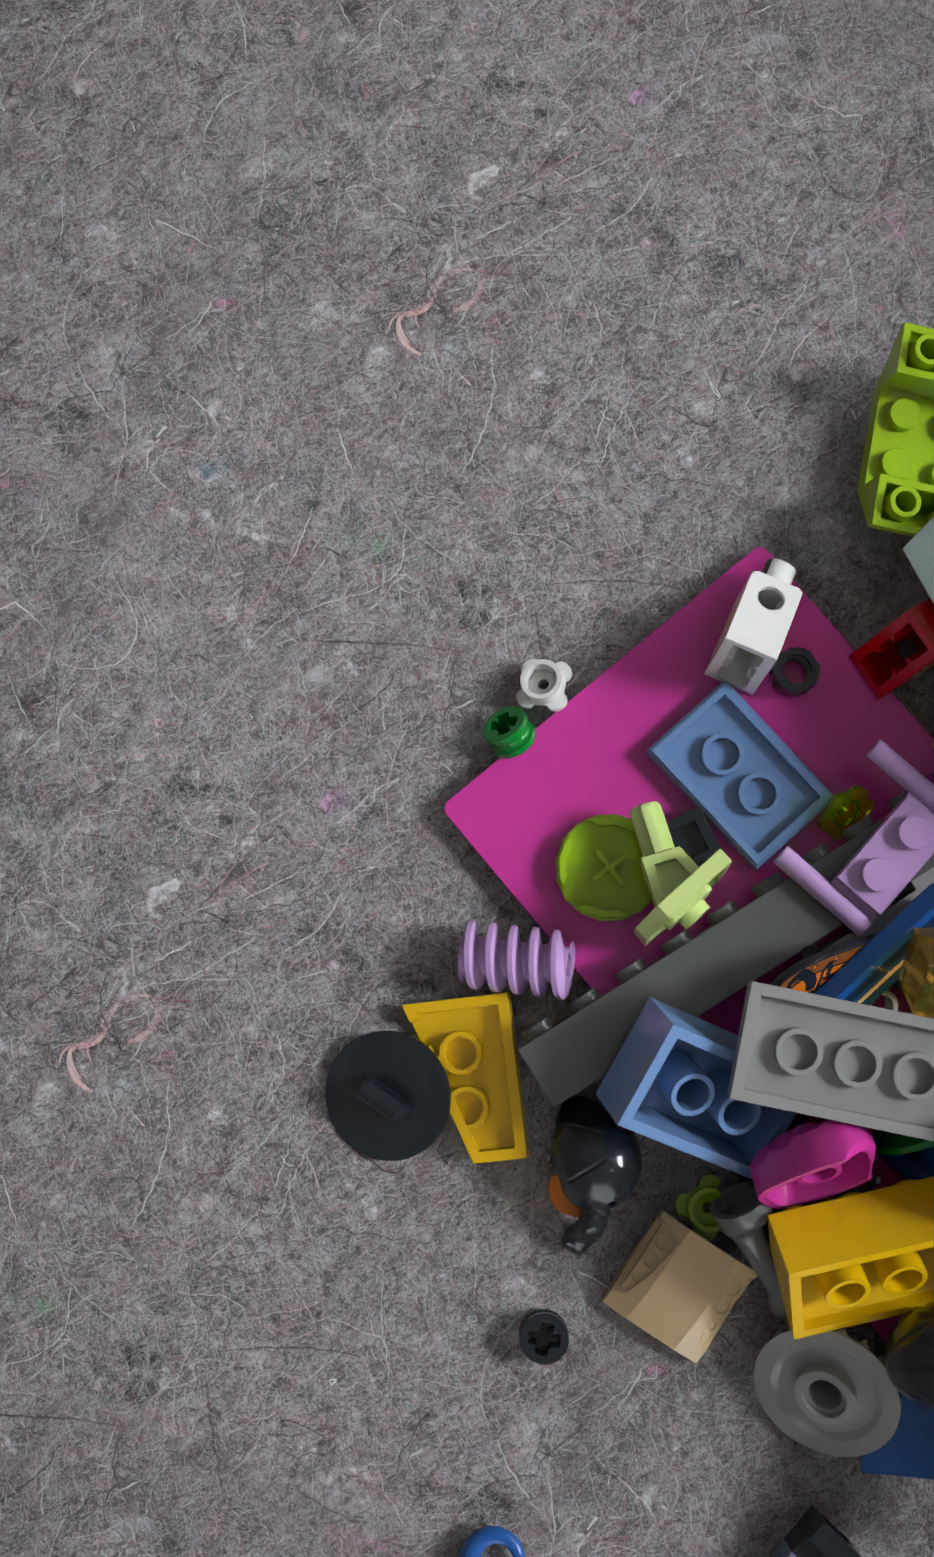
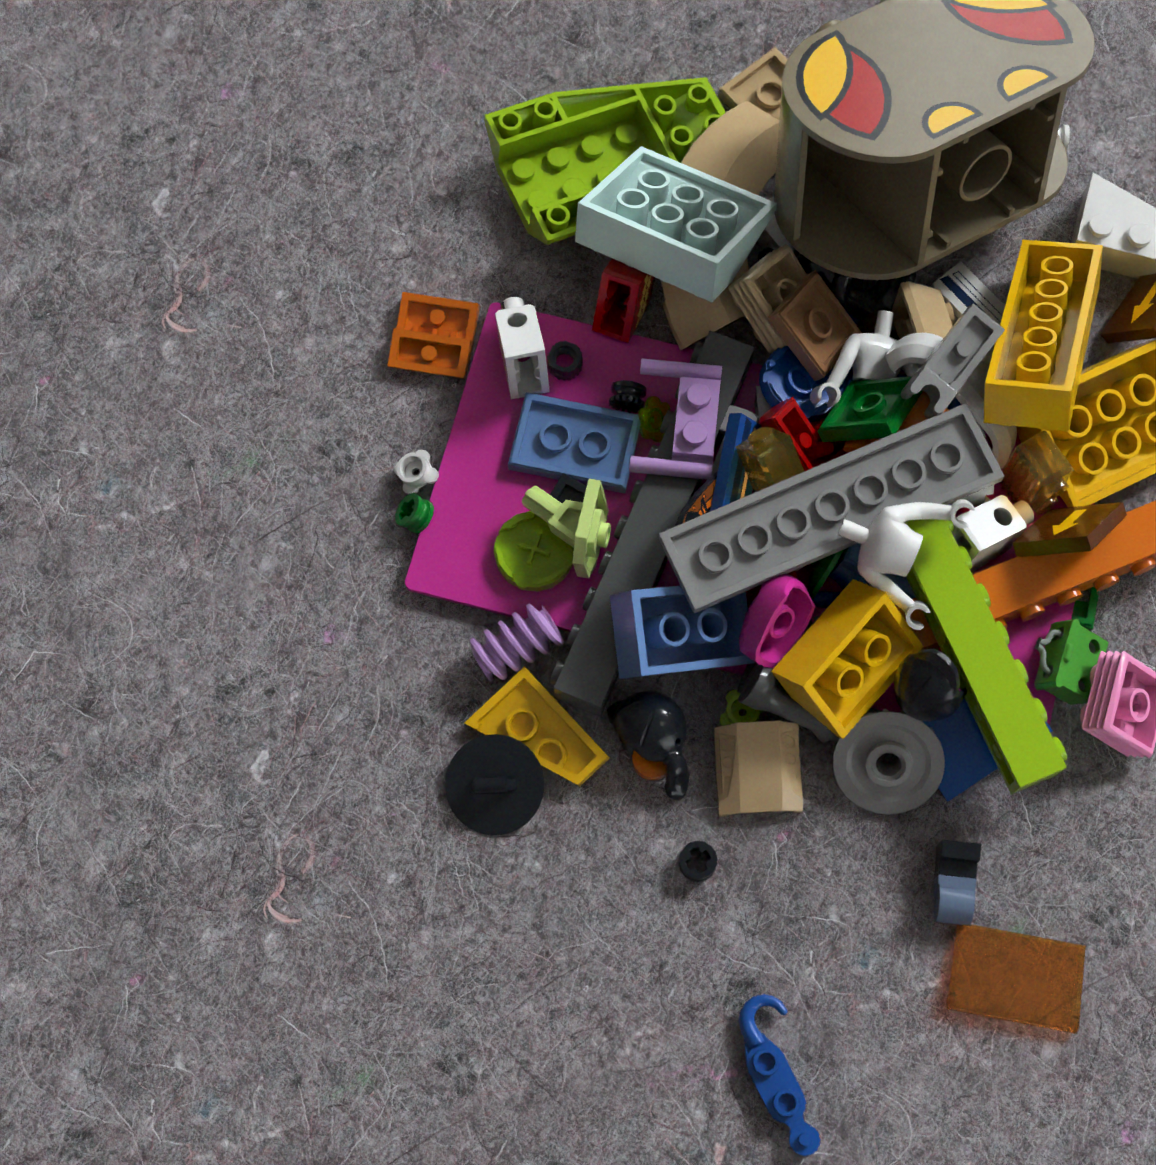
camera: 35 degrees left, 10 degrees down
none -> orange slope [387,292,480,379]
none -> black bush [609,380,647,413]

